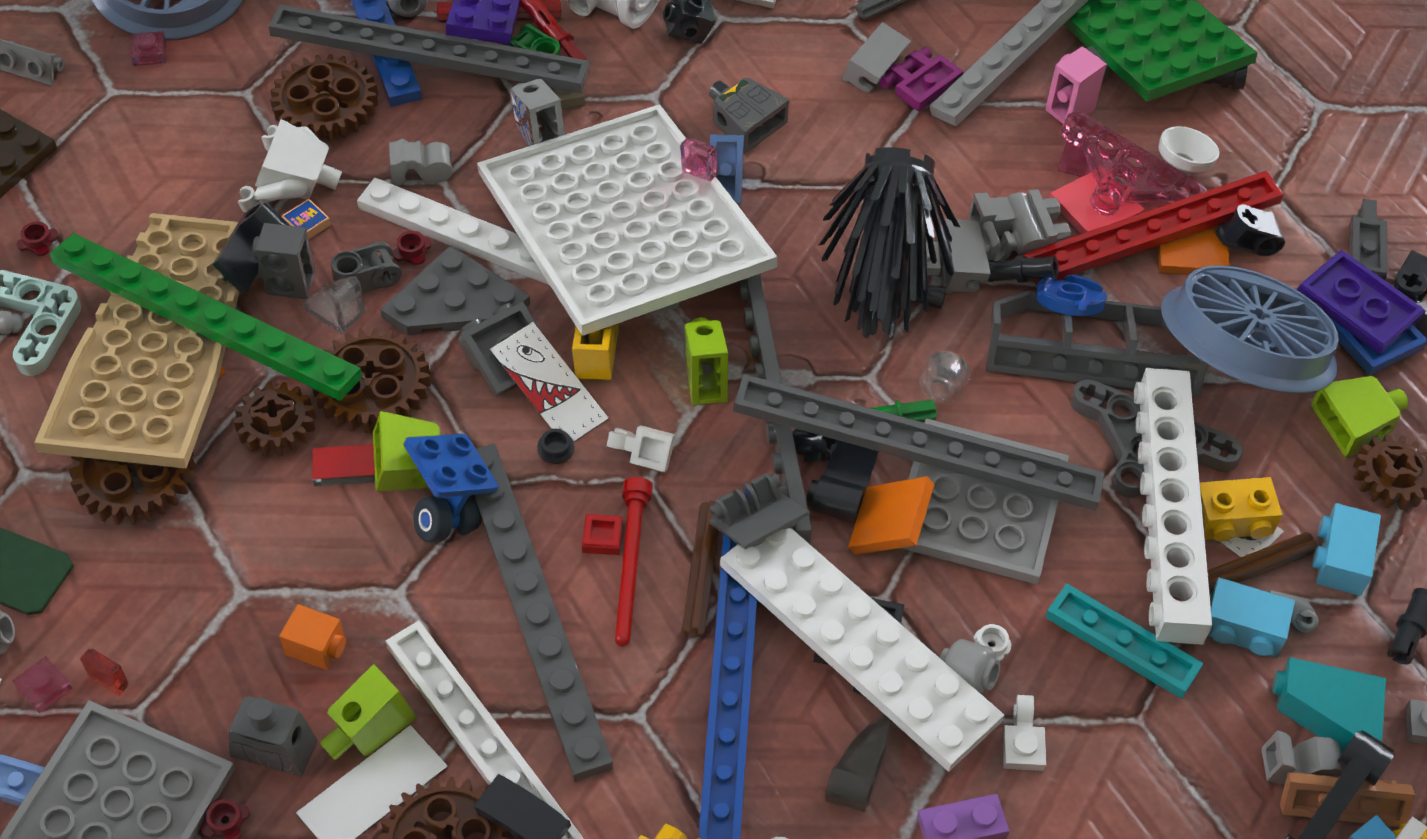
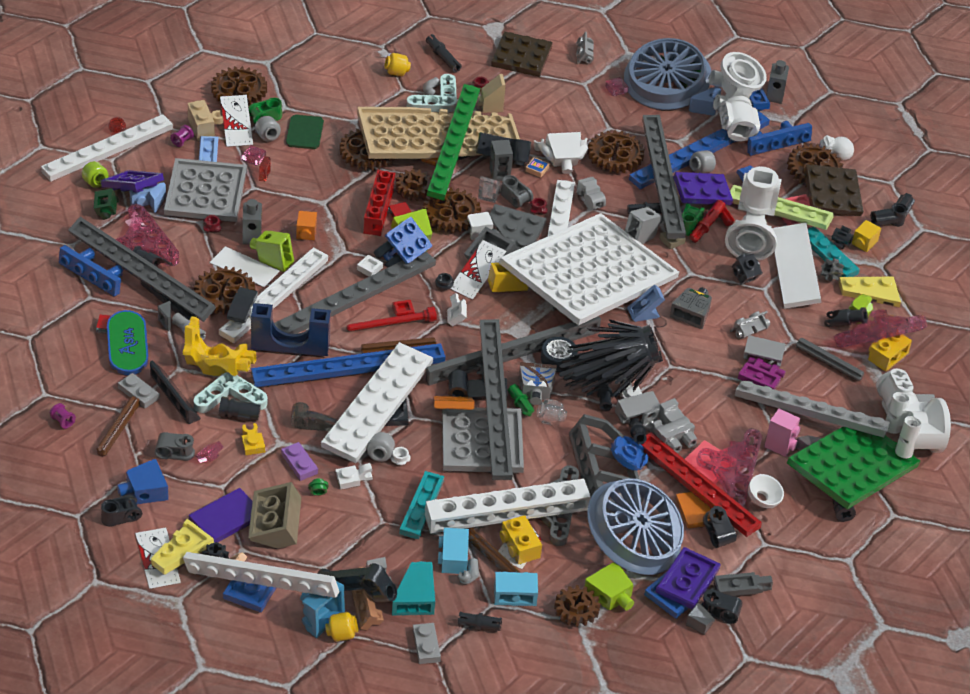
camera: 70 degrees right, 10 degrees down
clear pink plate [680,137,718,182] -> none
lime torso [684,317,728,405] -> none
dark grey hinge [709,473,810,550] -> none
none -> dark blue arch [251,303,331,356]
none -> green plate [308,478,329,496]
none -> white plate [357,255,383,277]
none -> red brick [363,170,395,236]
none -> white panel [467,212,493,240]
none -> tan slope [478,74,505,113]
none -> light grey torso [518,362,557,405]
none -> wheel [541,337,578,372]
none -> black axle [627,202,662,214]
none -> light grey hinge [730,311,770,339]

